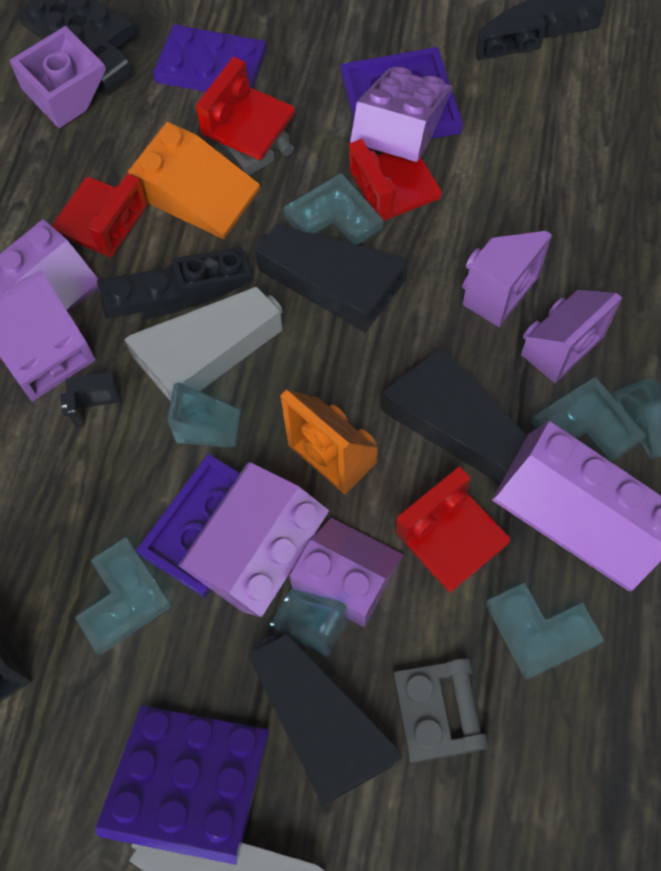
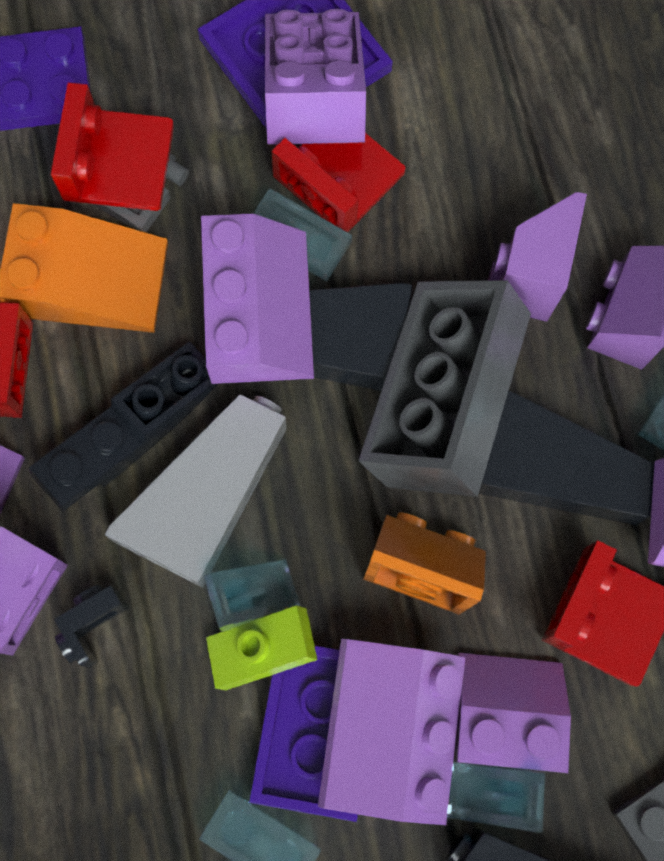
camera: 30 degrees left, 10 degrees up
none -> medium lavender slope [201,214,314,384]
none -> lime plate [206,605,317,690]
none -> dark grey brick [359,280,531,497]

